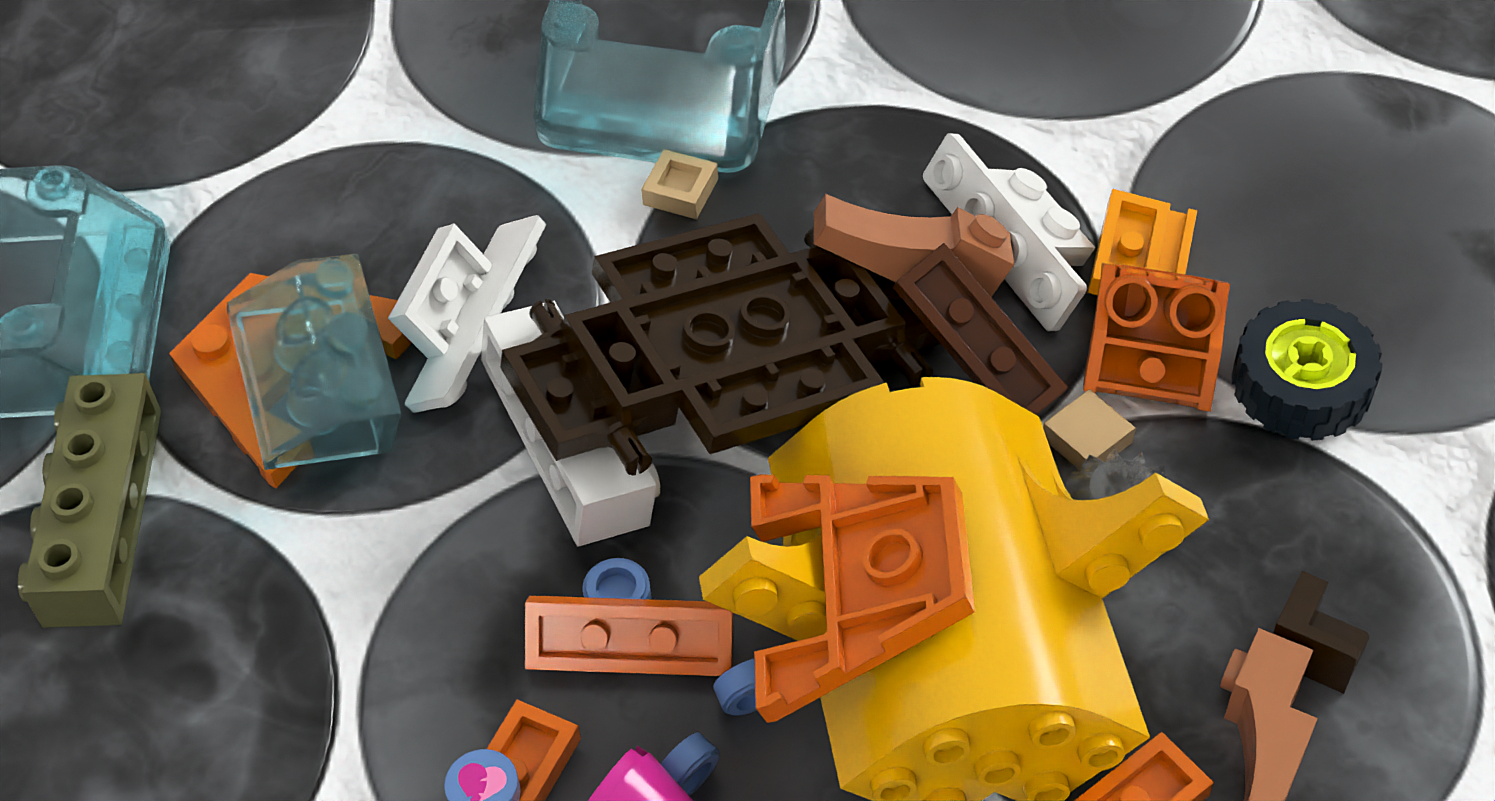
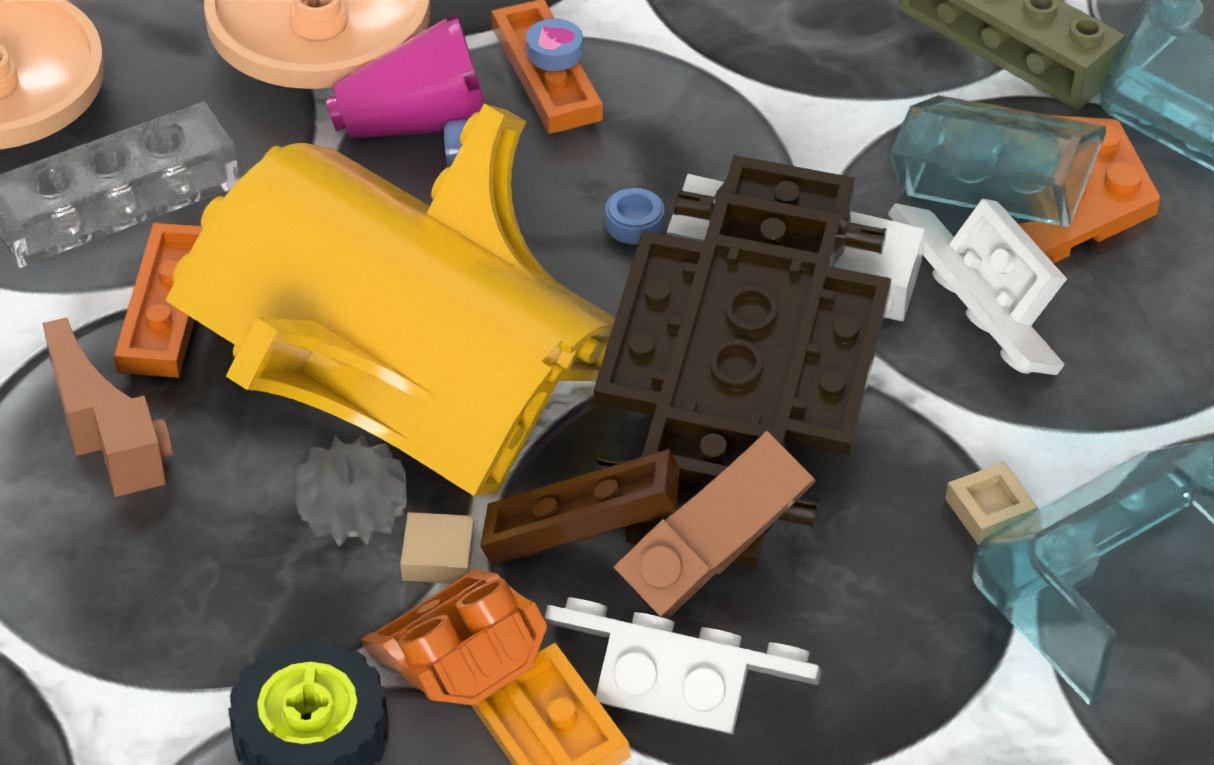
camera: 130 degrees right, 5 degrees down
orange plate [525,596,734,676] -> none
orange wing [750,474,975,723] -> none
dark brown panel [1273,571,1369,694] -> none

